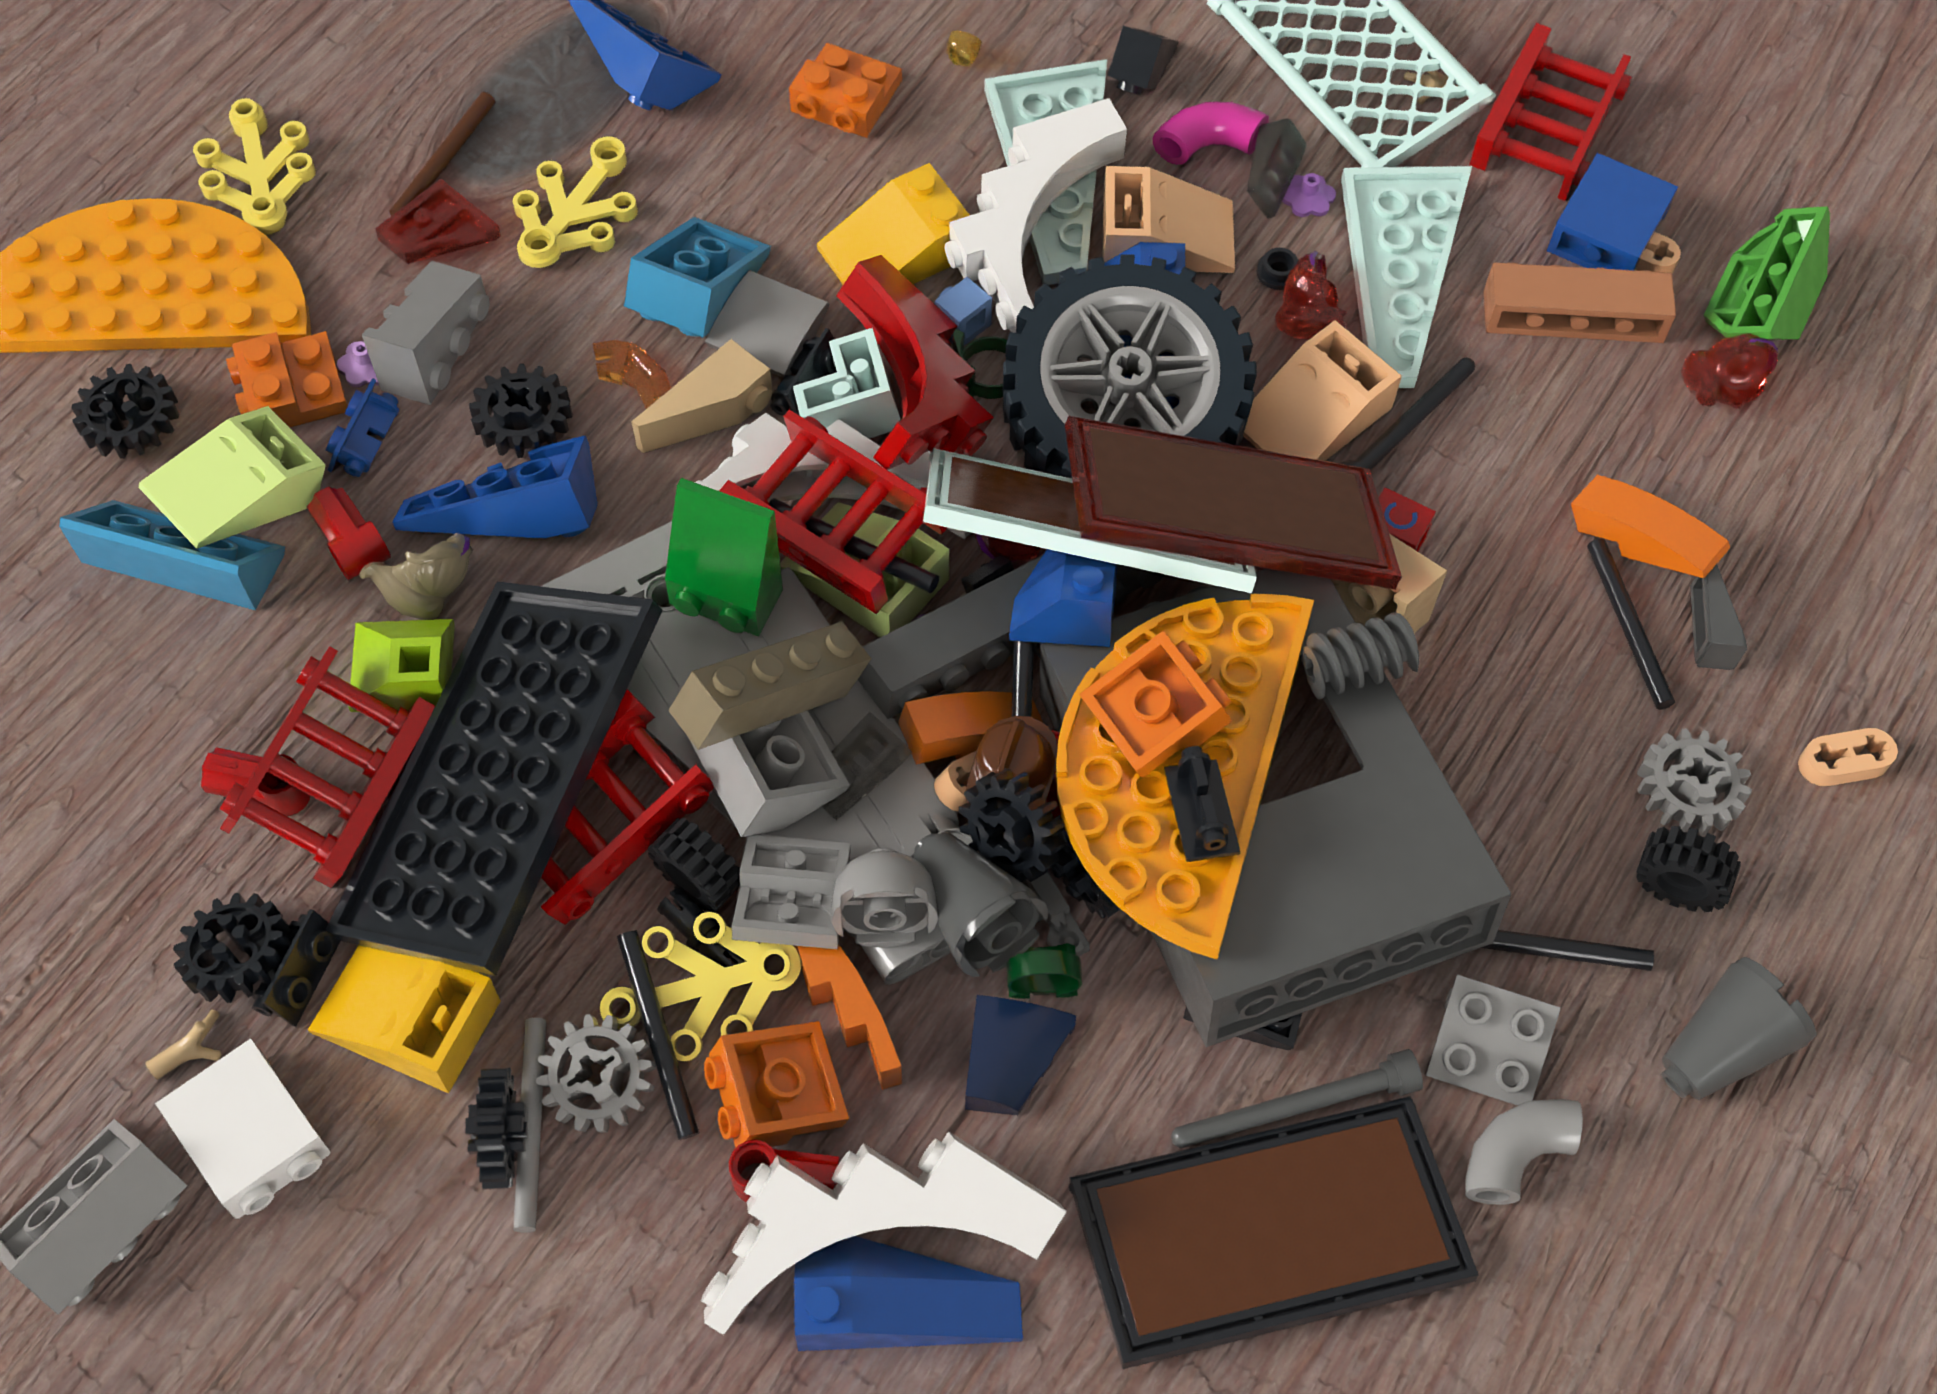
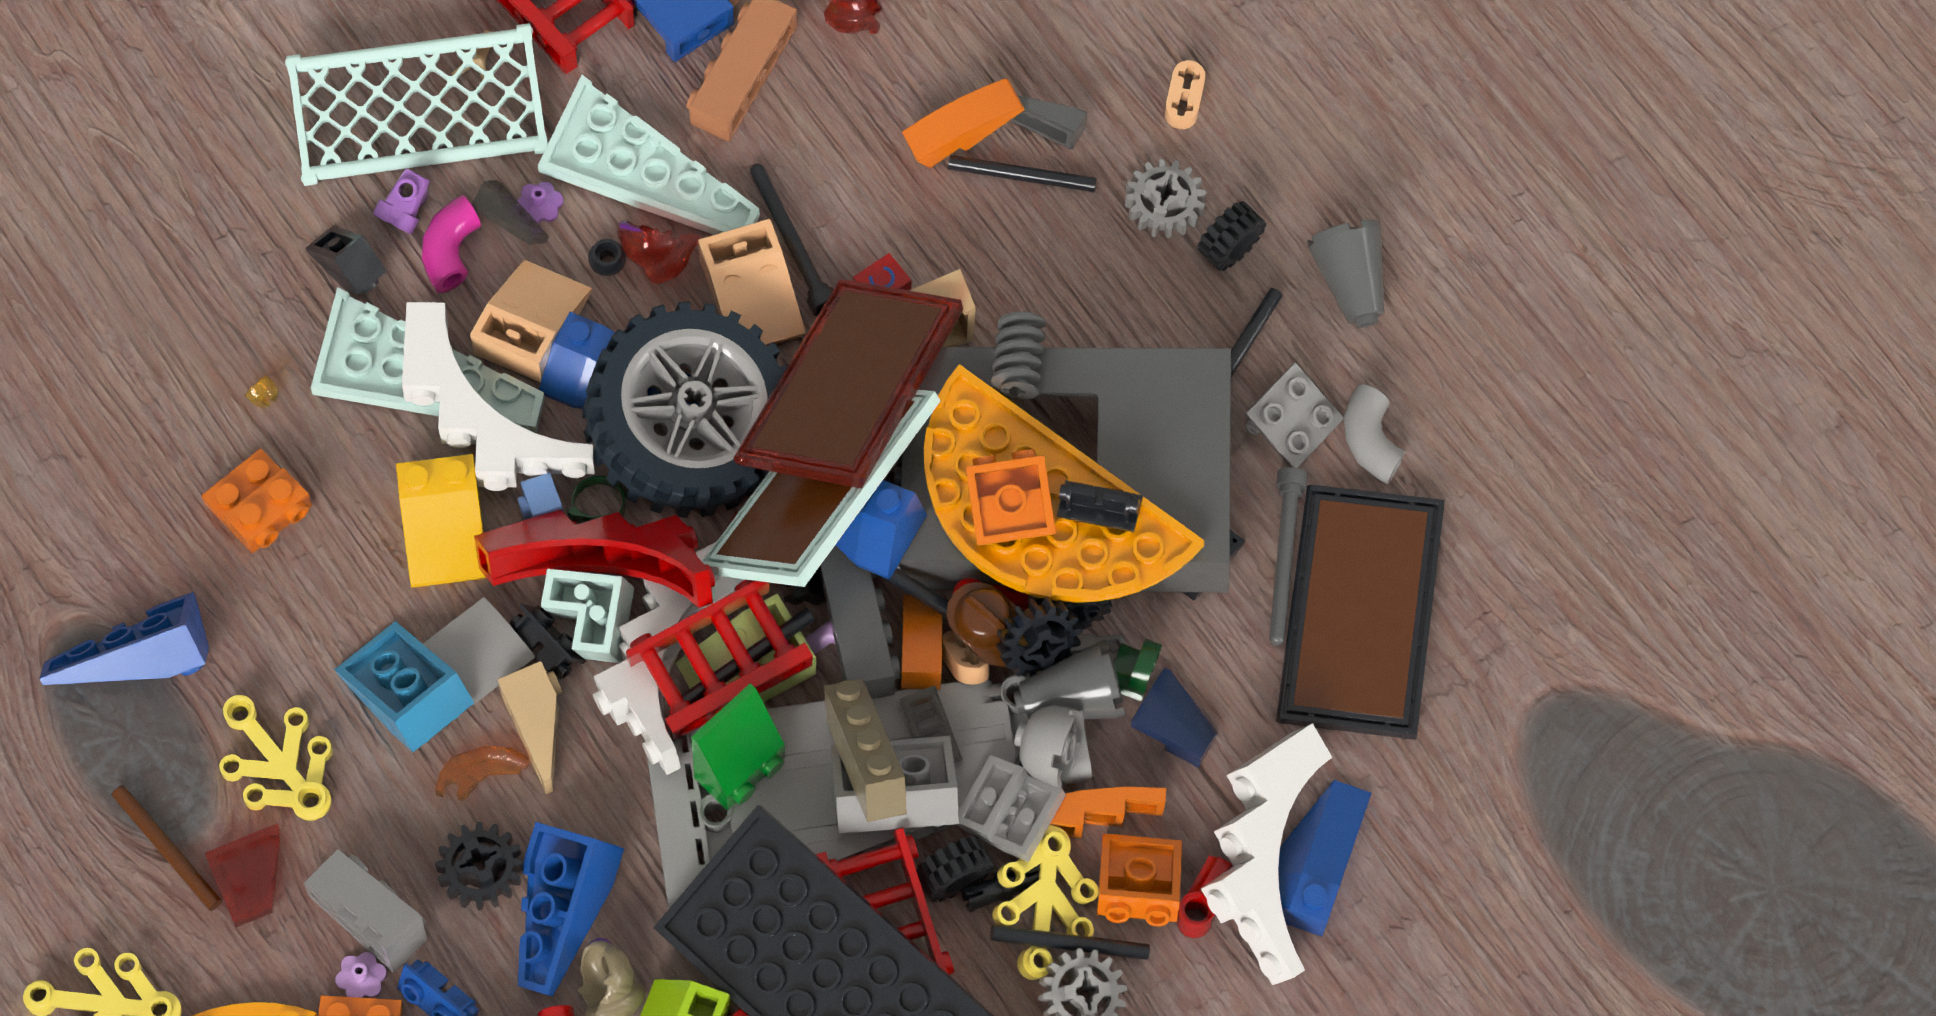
camera: 70 degrees left, 5 degrees up
none -> medium lavender plate [372,168,430,235]

